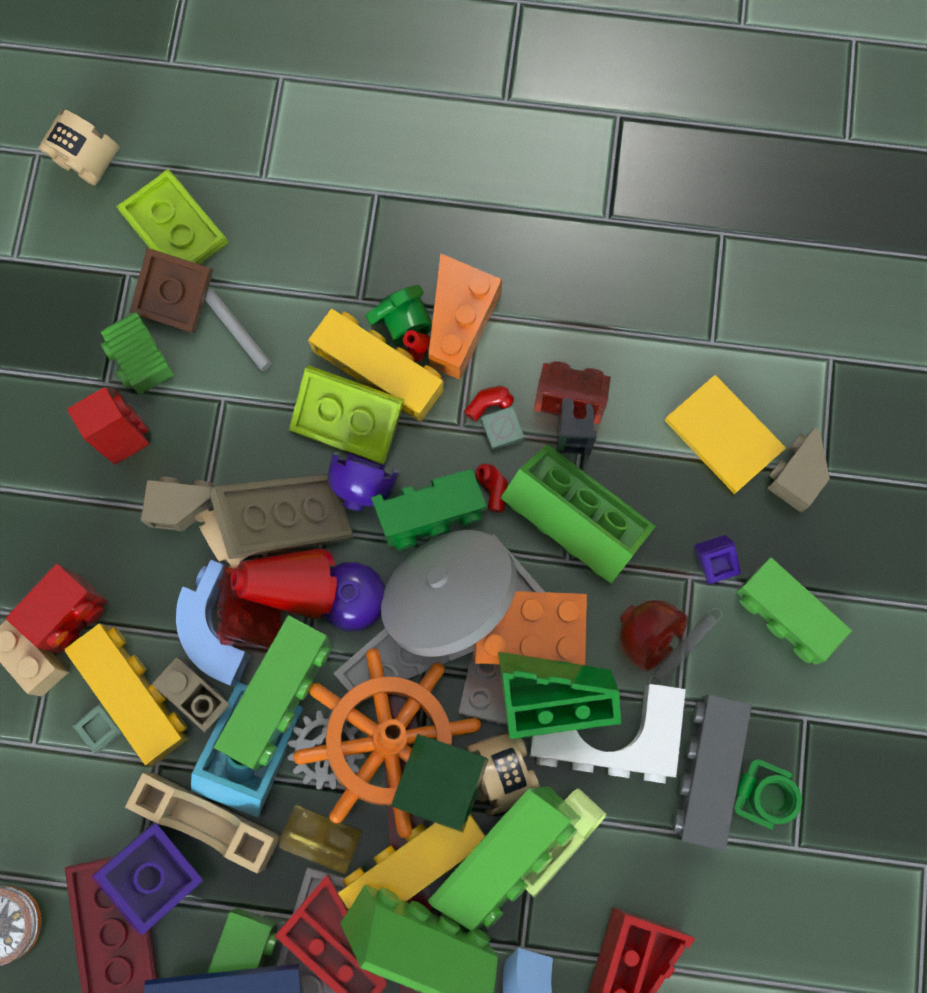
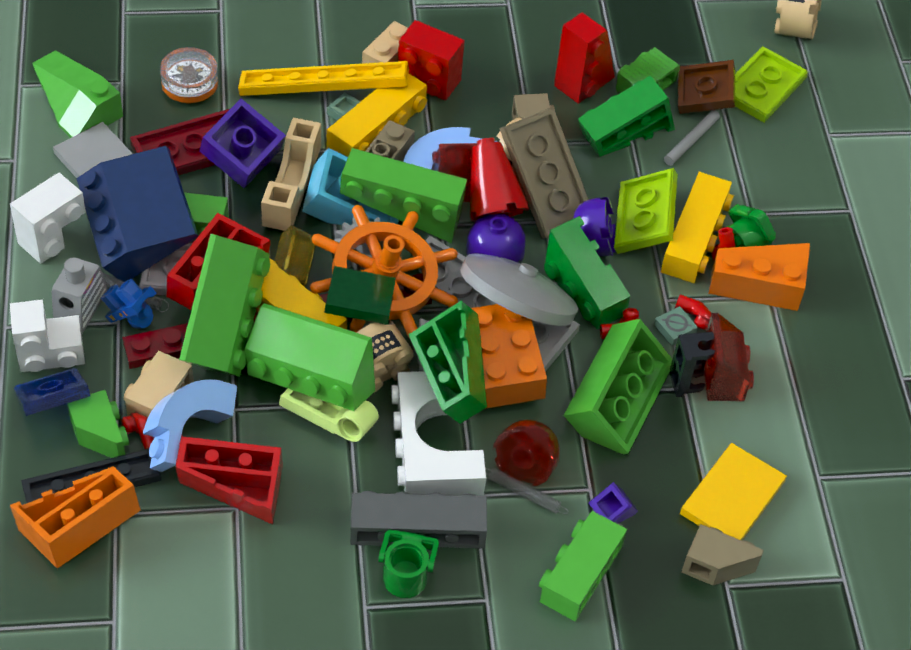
camera: 70 degrees right, 25 degrees down
none -> yellow tile [238,61,409,96]
none -> green wedge [578,75,675,157]

